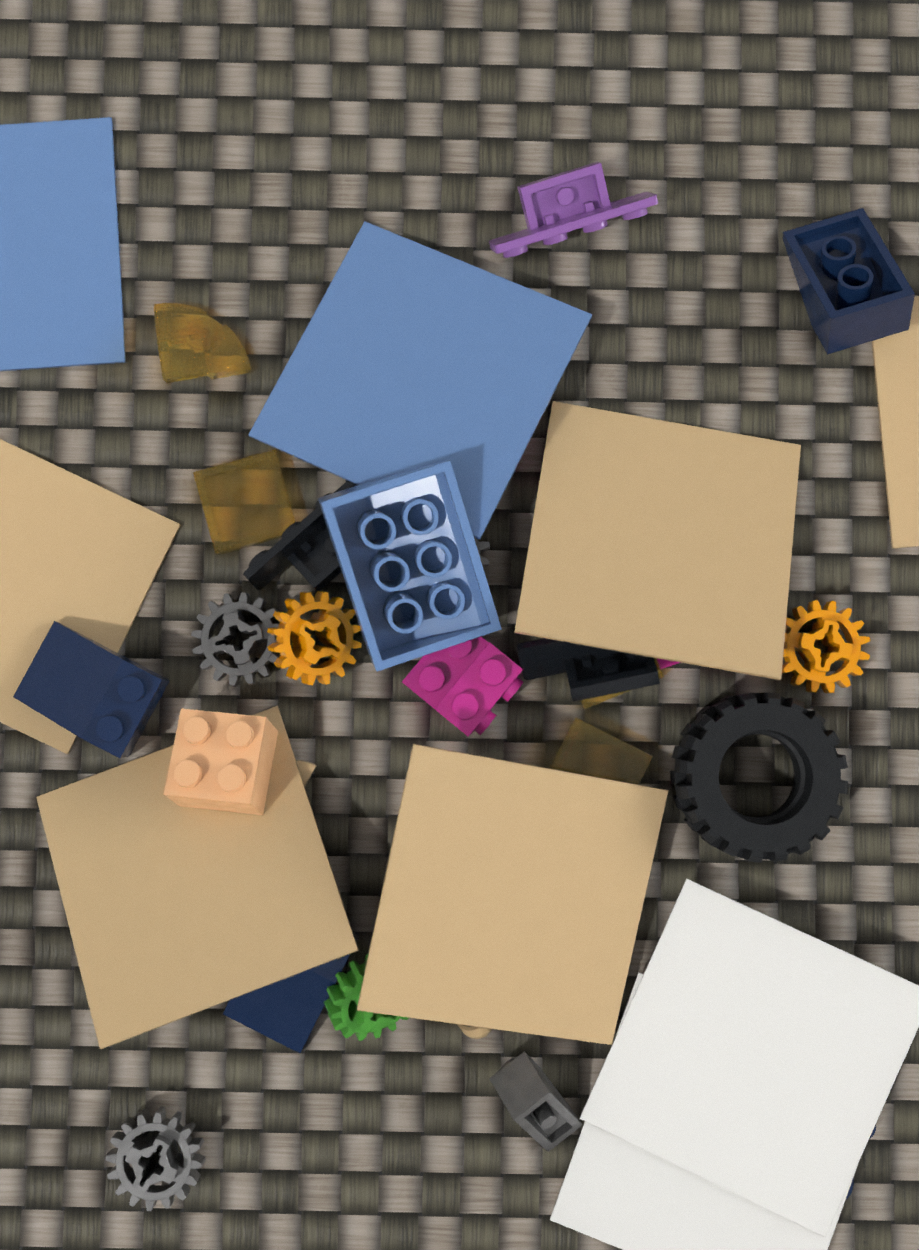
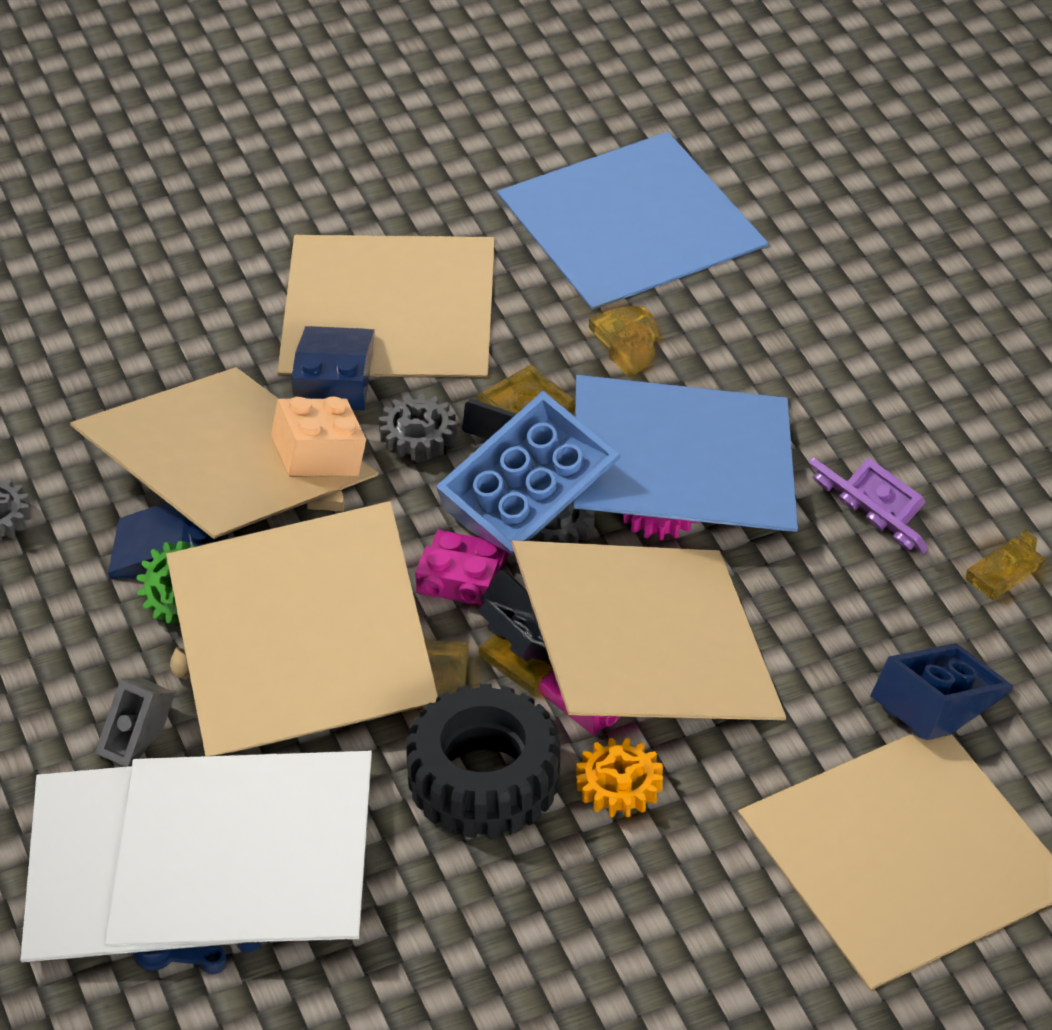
camera: 70 degrees right, 40 degrees down
light orange gear [267,591,362,686] -> none
none -> clear yellow plate [966,530,1046,601]

